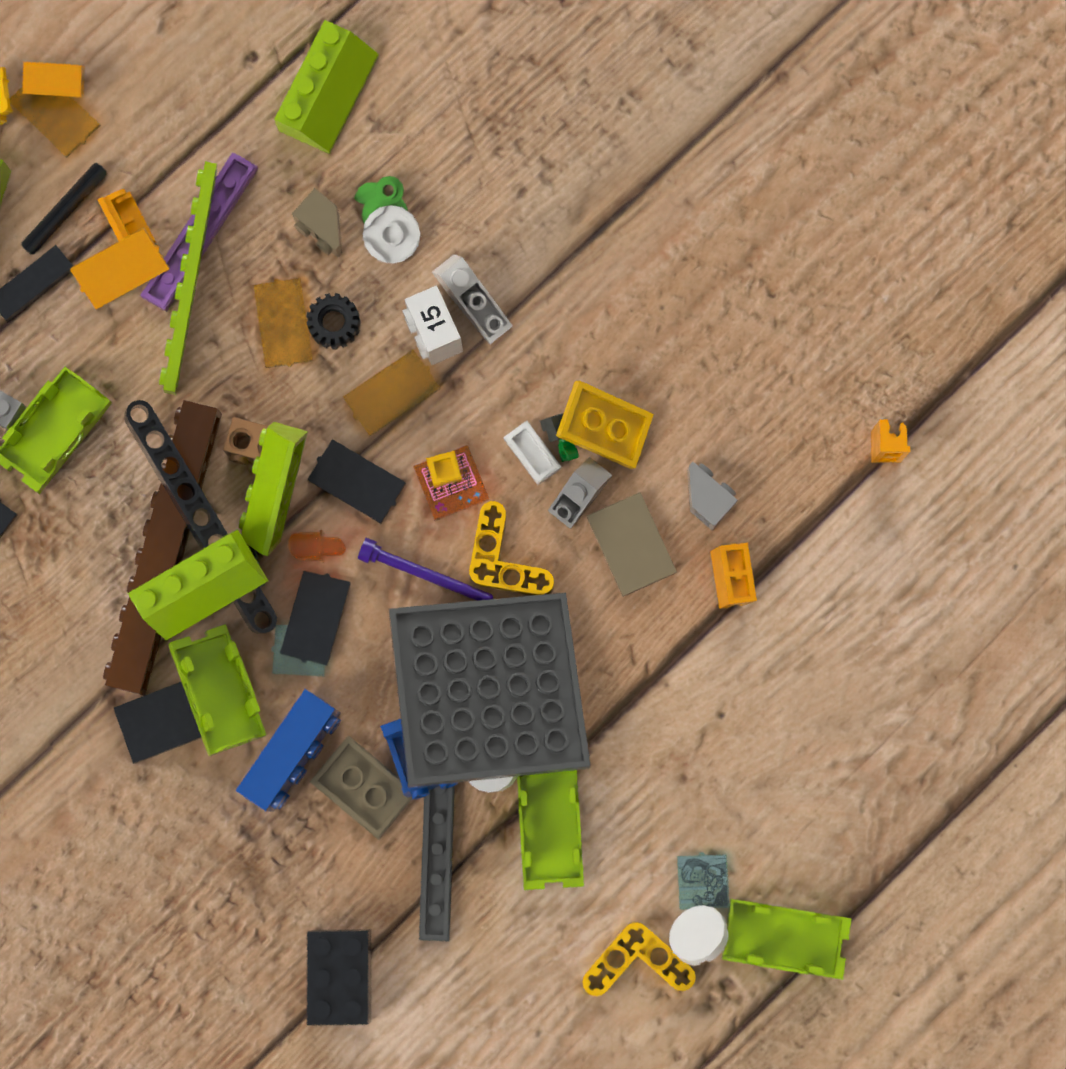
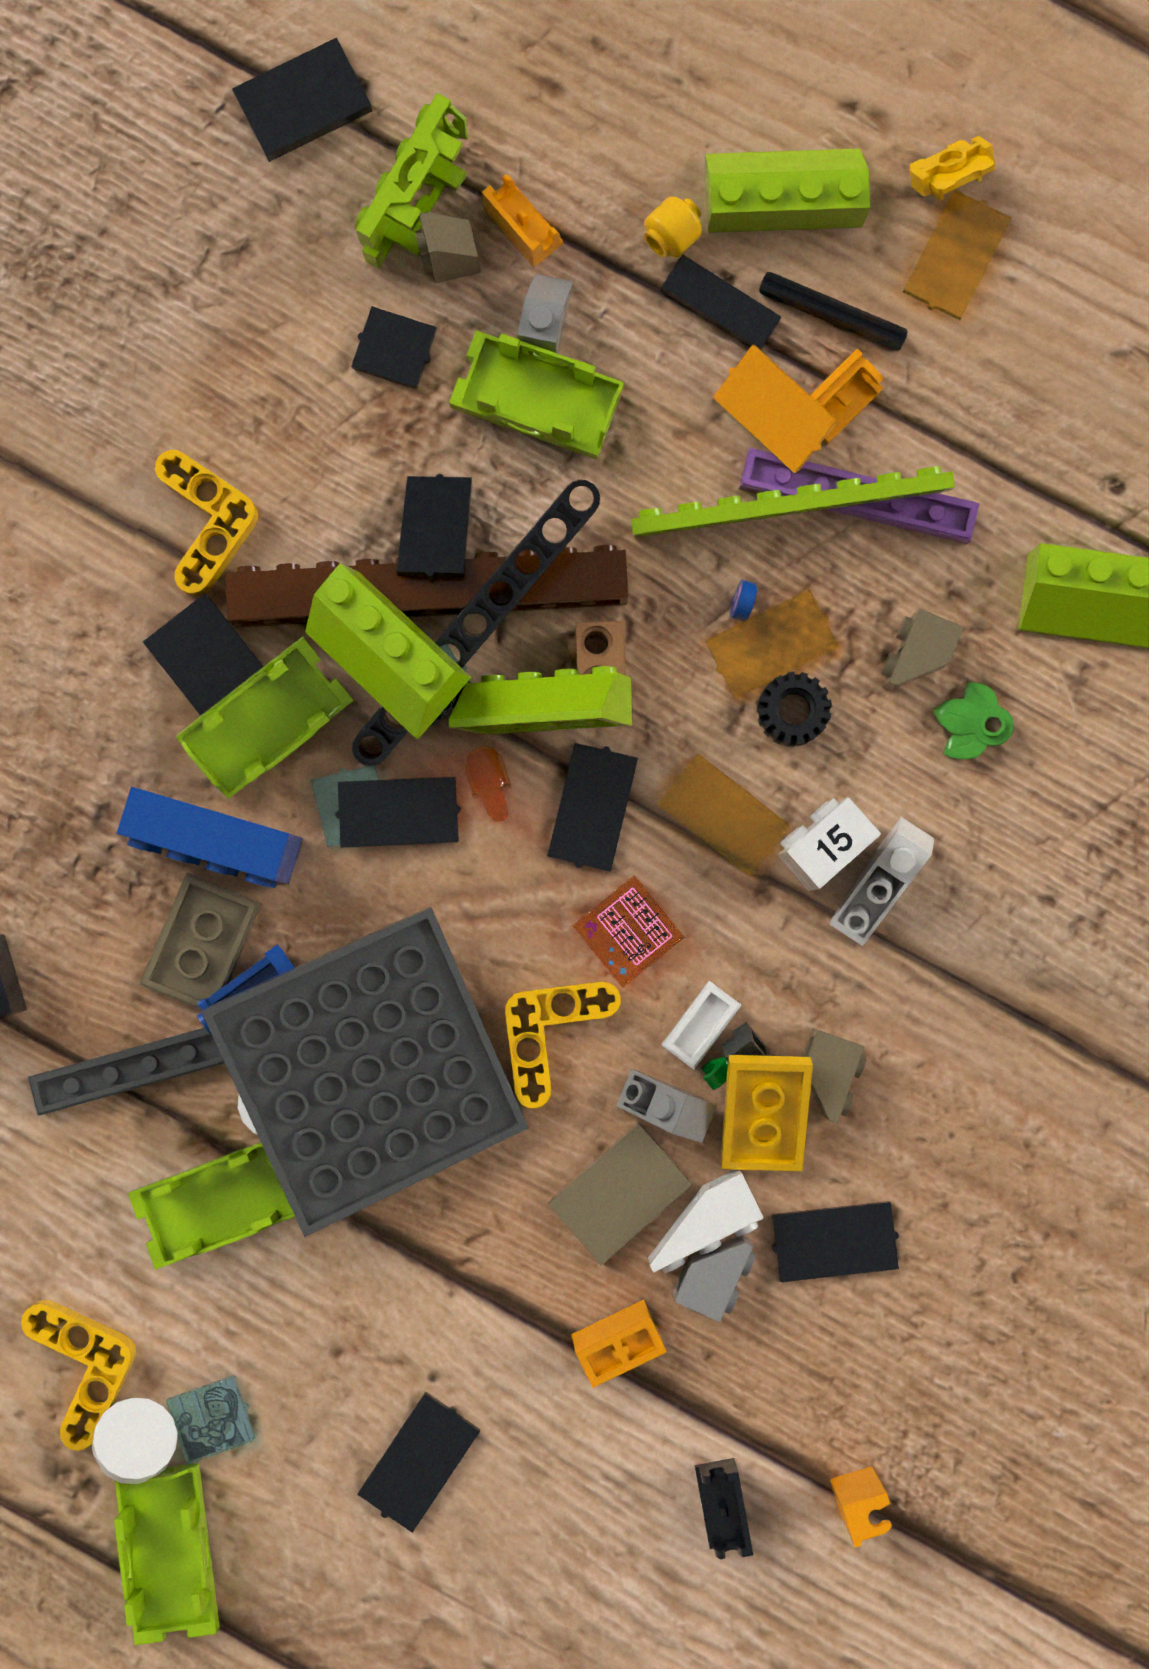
camera: 70 degrees right, 5 degrees up
light orange hinge [23,61,85,98] -> none
dark purple piece [357,537,494,601] -> none
white tile [363,205,421,264] -> none
yellow tile [426,451,462,488] -> none
none -> yellow beam [155,450,258,597]
none -> black piece [357,1391,480,1533]
none -> black piece [397,474,472,580]
none -> white slope [648,1170,764,1273]
none -> black hinge [694,1458,753,1560]
none -> blue tile [730,579,757,622]
none -> black piece [772,1201,899,1282]
none -> dark tan slope [802,1028,867,1124]

